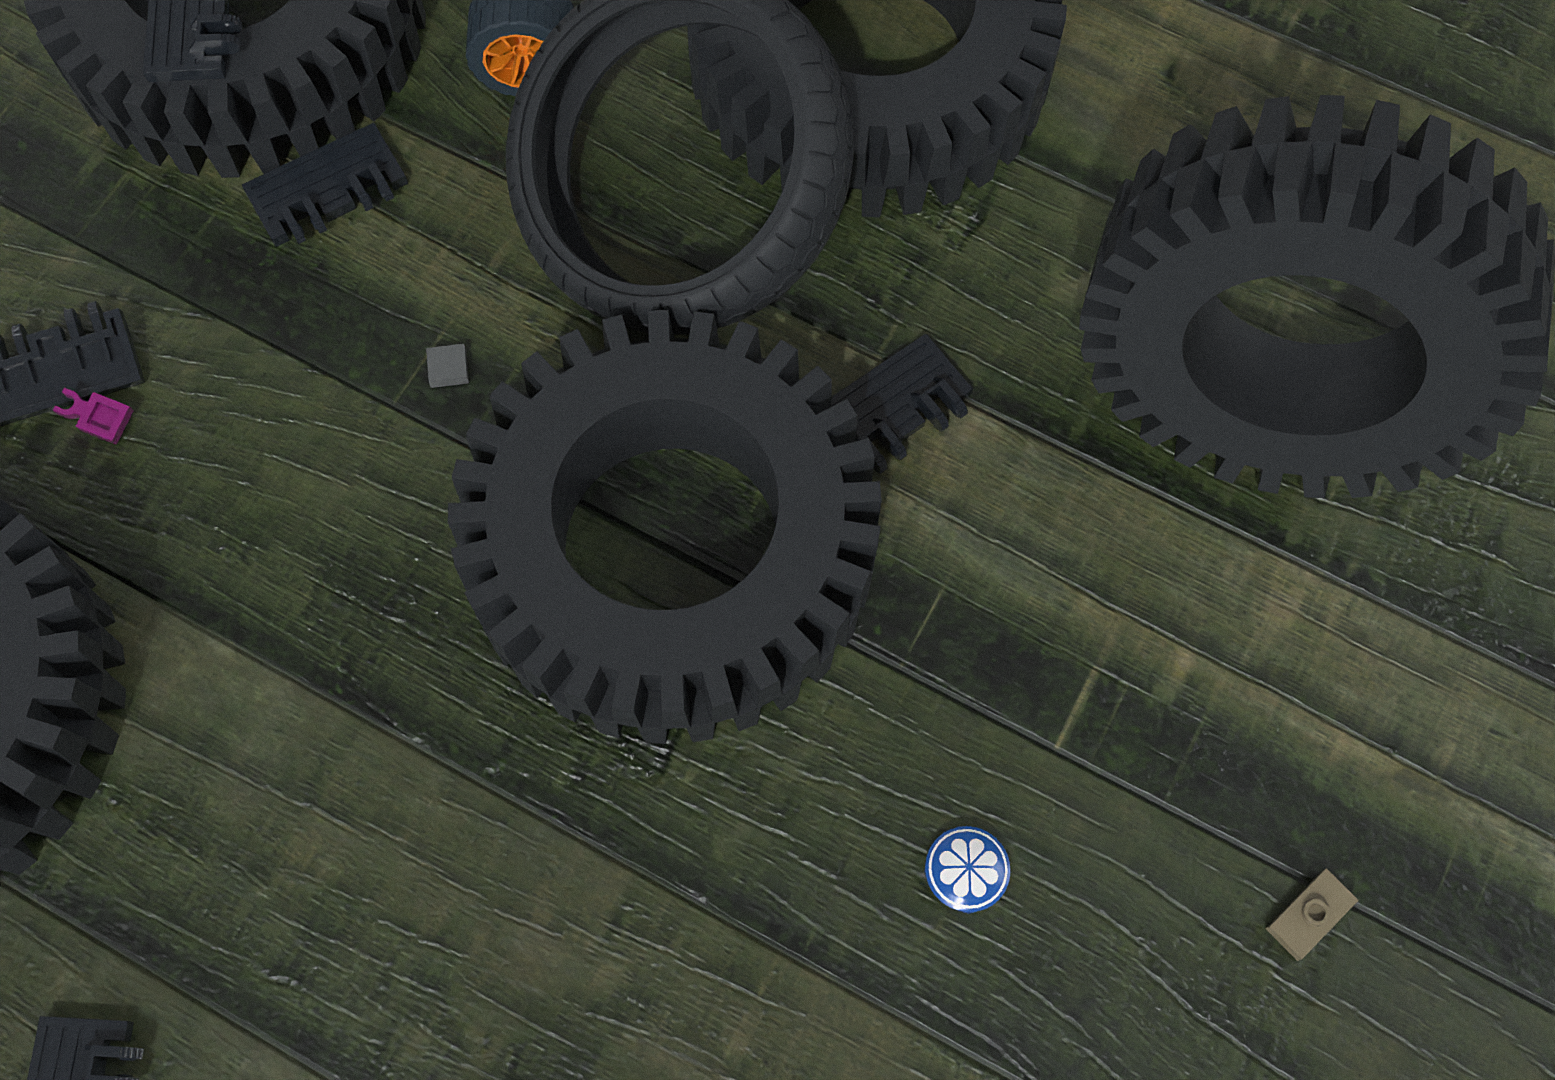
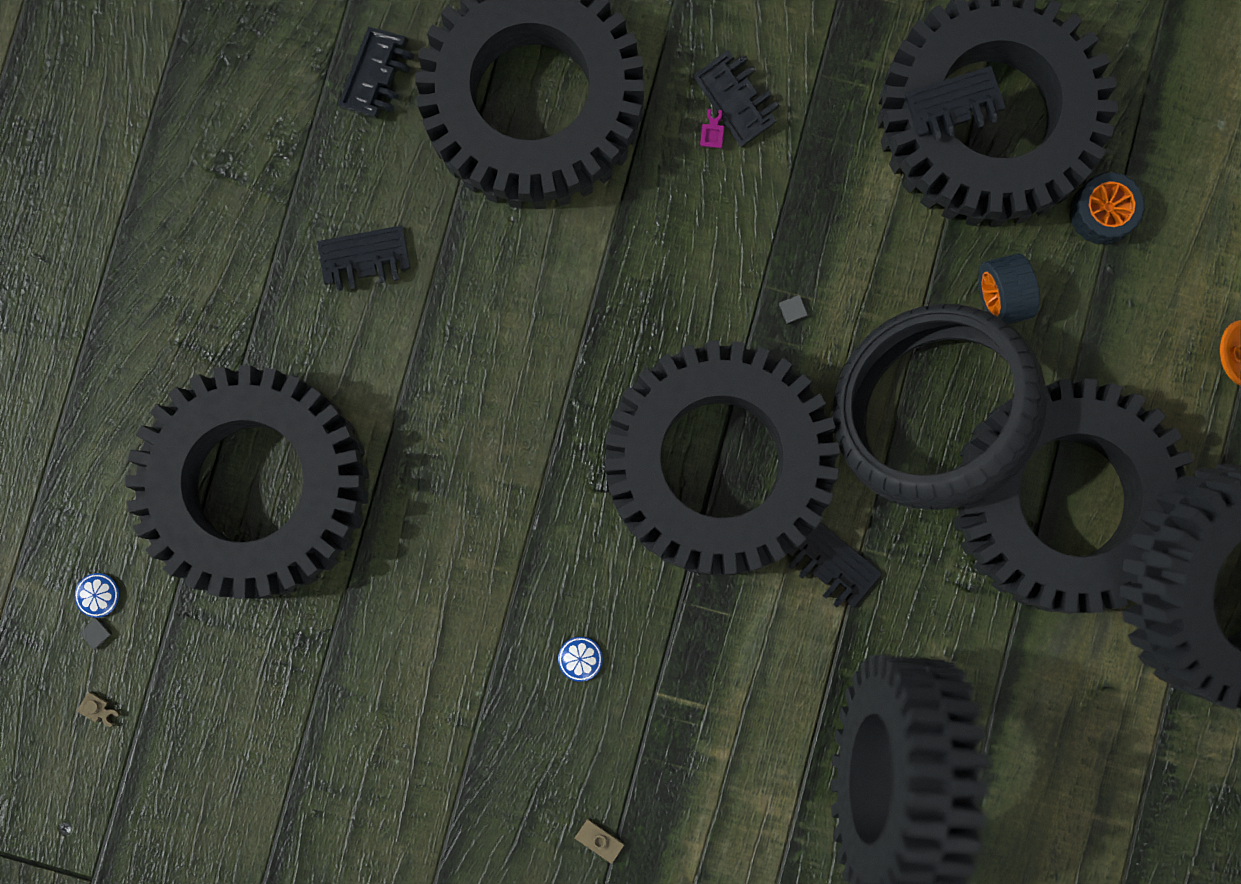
camera: 85 degrees right, 15 degrees up
black hinge [242,122,408,247] -> none

